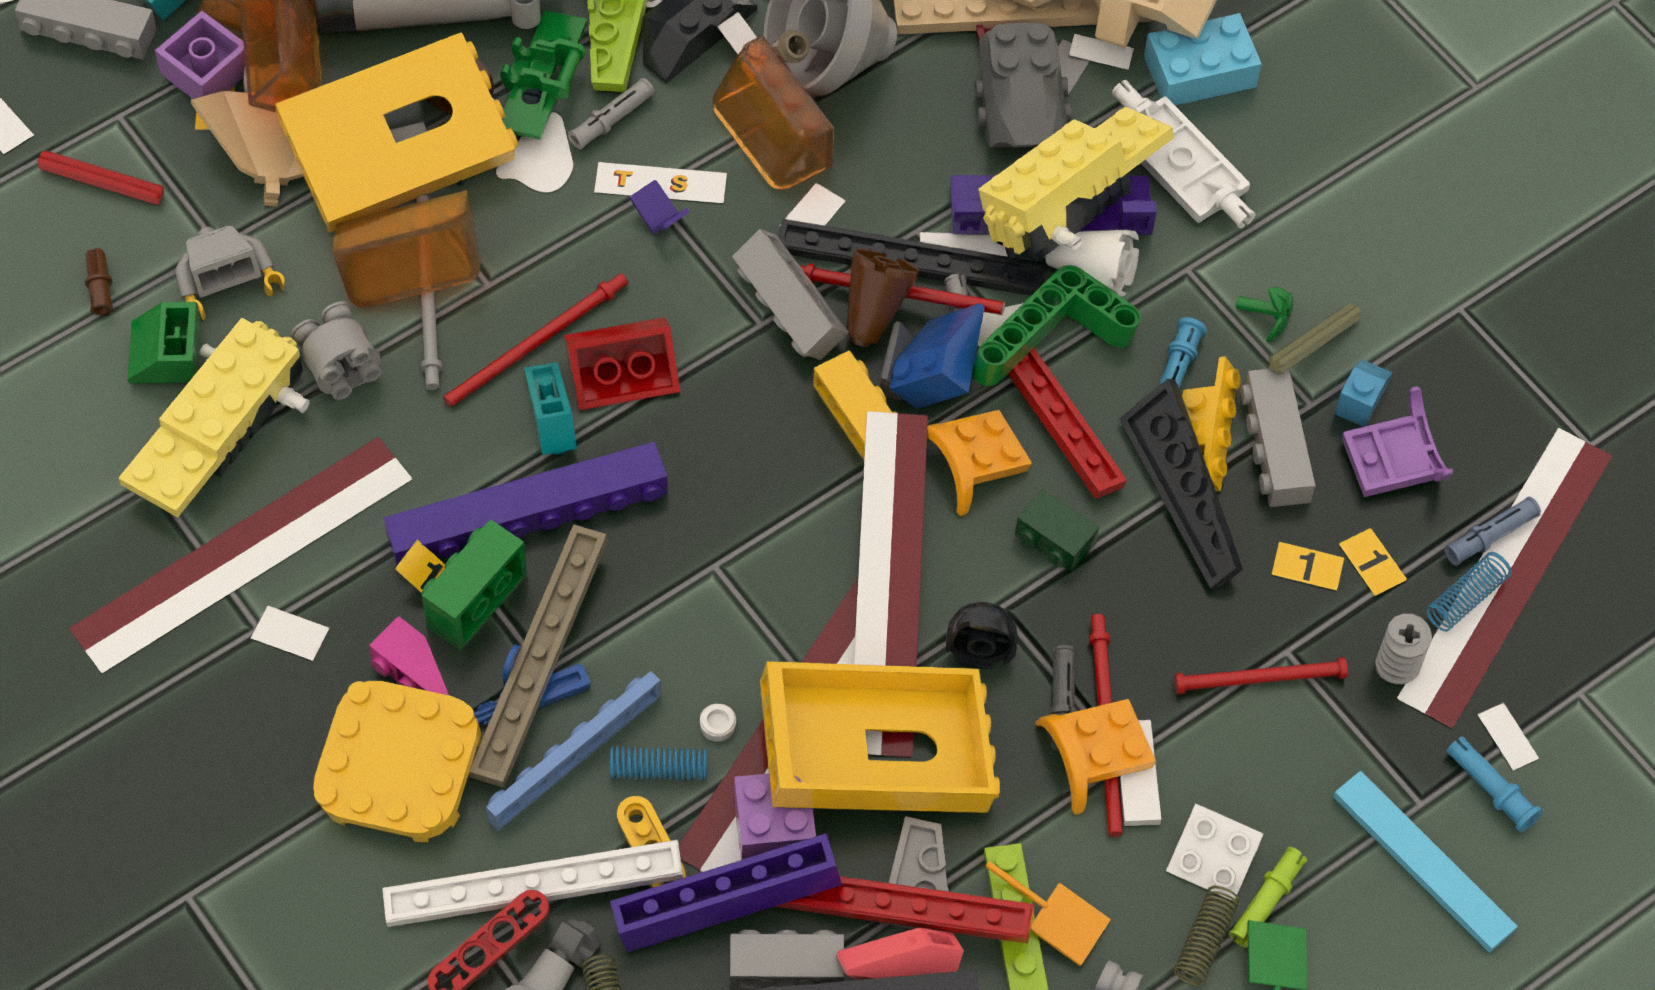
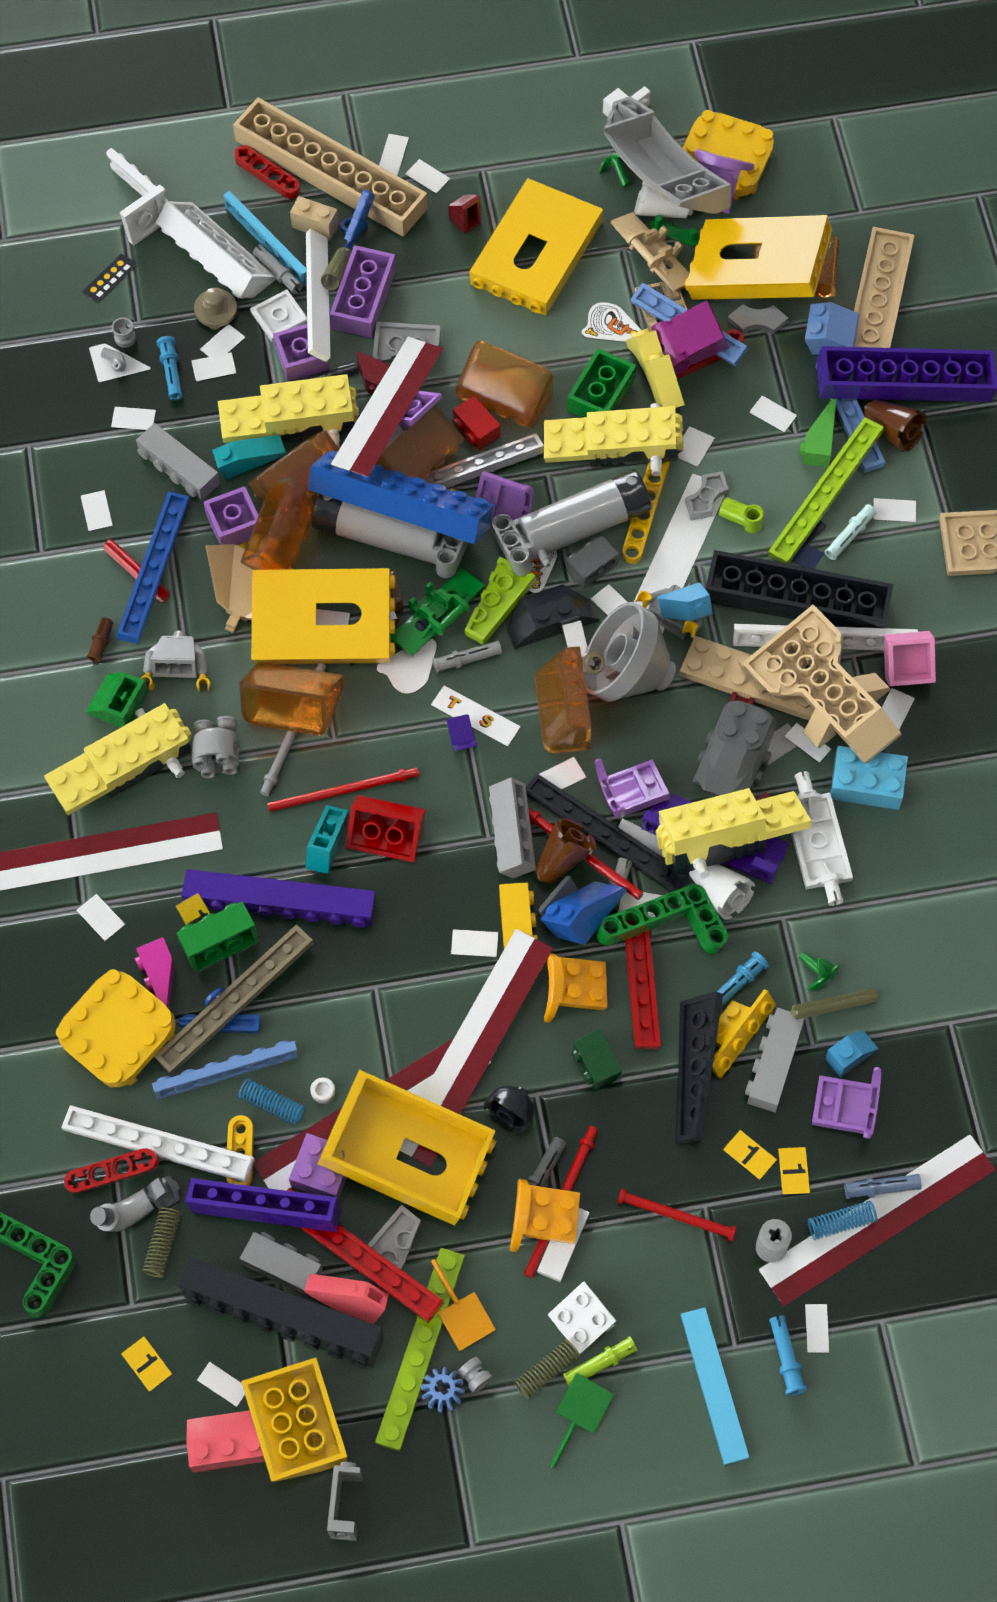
camera: 30 degrees right, 5 degrees up
none -> blue tile [117,491,190,644]
none -> white sticker [451,930,498,957]
none -> medium lavender piece [595,758,670,818]

